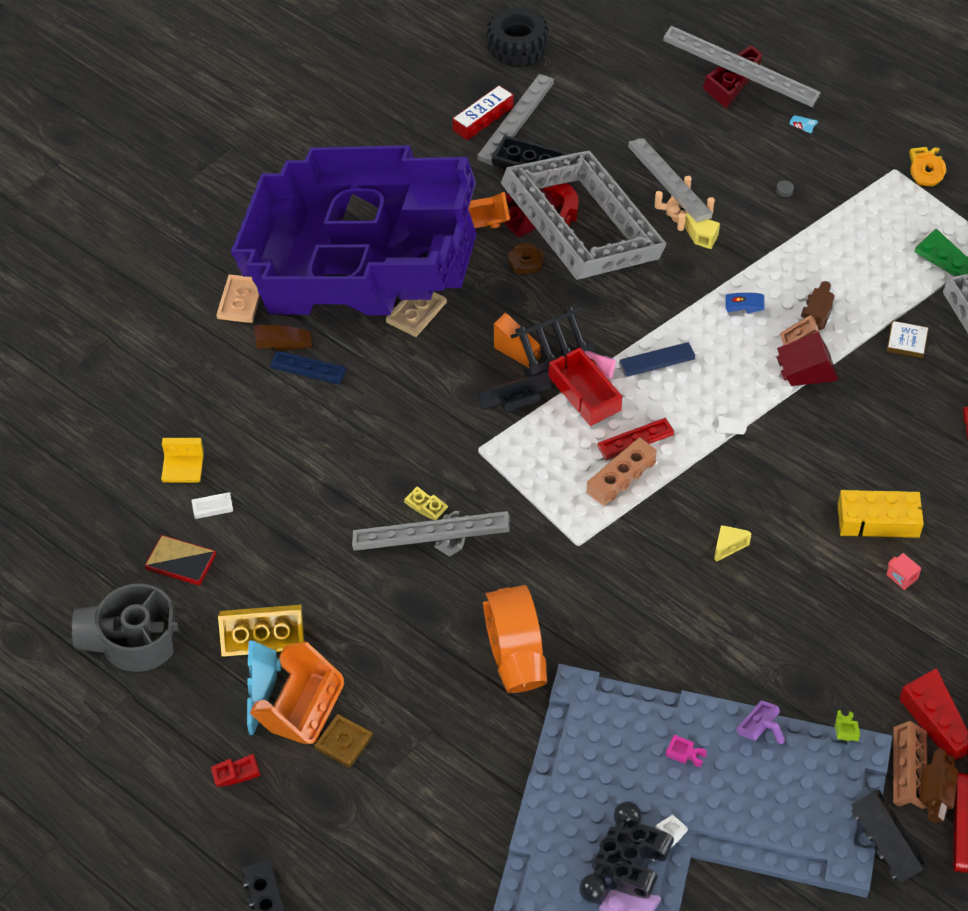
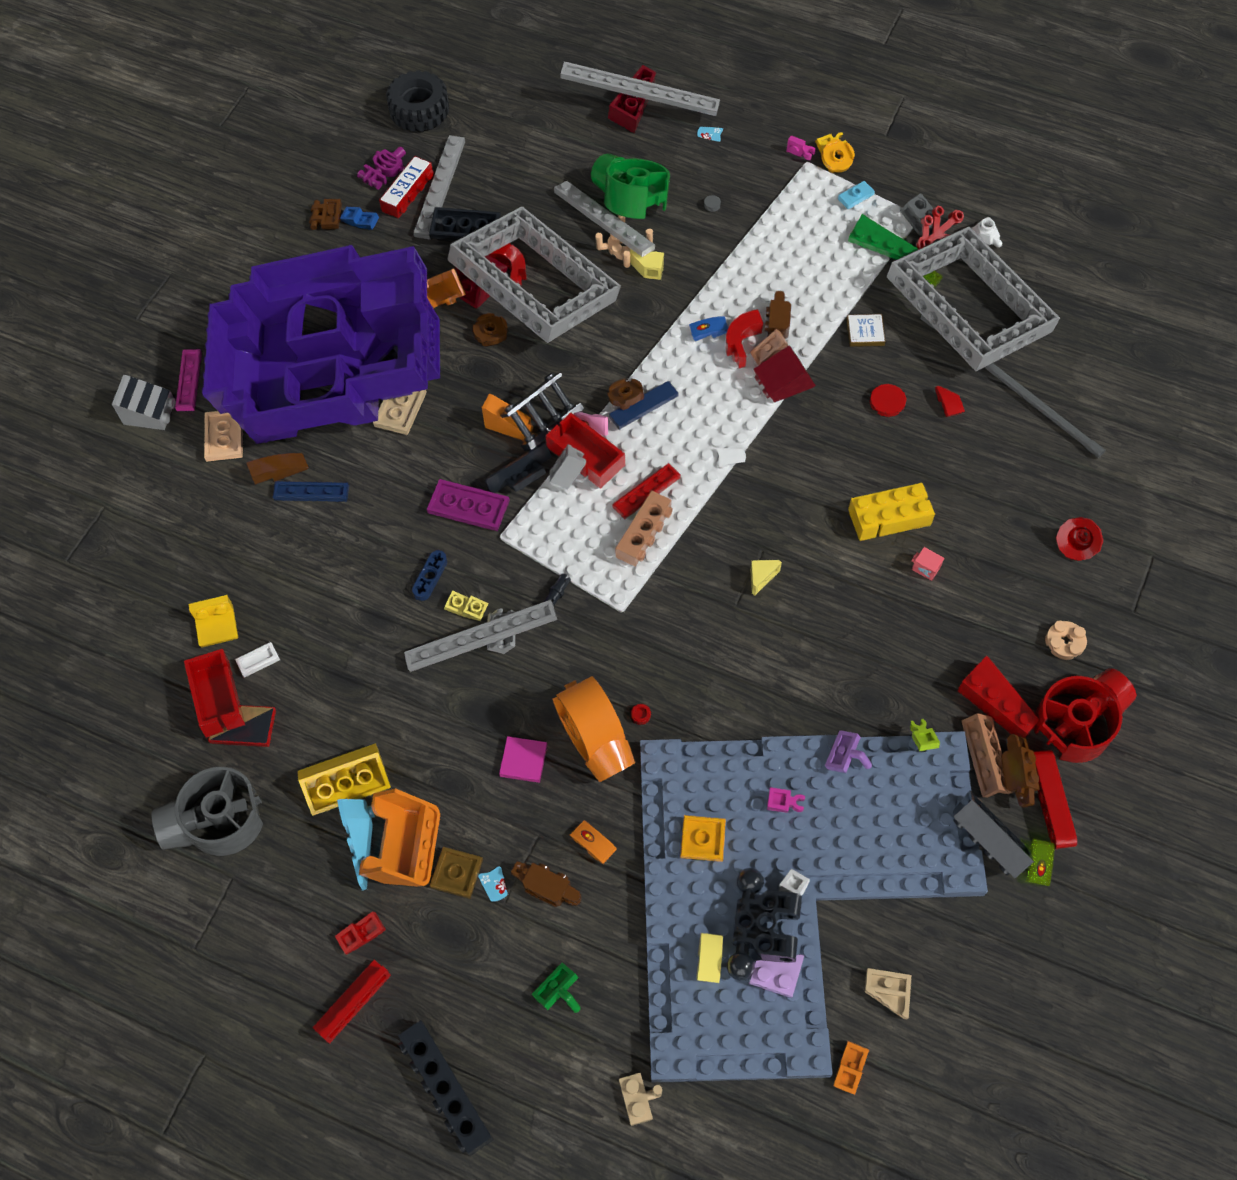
camera: 15 degrees left, 10 degrees up
none -> light grey slope [112,375,176,430]
none -> dark pink tile [175,349,202,411]
none -> red piece [184,649,245,738]
none -> reddish brown plate [309,199,342,230]
none -> red fence [313,960,391,1044]
none -> blue slope [340,207,379,230]
none -> magenta torso [357,146,406,190]
none -> dark blue beam [412,550,447,601]
none -> magenta plate [427,479,510,531]
none -> medium azure sticker [478,866,508,901]
none -> dark pink tile [500,736,547,783]
none -> reddish brown hinge [511,861,582,907]
none -> green plate [531,963,581,1013]
none -> black pin [543,573,571,606]
none -> light grey hinge [550,444,586,490]
none -> orange slope [570,821,617,864]
none -> green animal [591,154,670,219]
none -> reddish brown plate [608,379,644,410]
none -> red tile [631,704,651,725]
none -> light orange tile [680,815,726,862]
none -> light yellow slope [696,933,723,983]
none -> red arch [725,309,763,368]
none -> dark pink plate [787,136,815,160]
none -> medium azure plate [838,181,875,209]
none -> red tile [870,384,906,417]
none -> clear neon green slope [1027,839,1054,886]

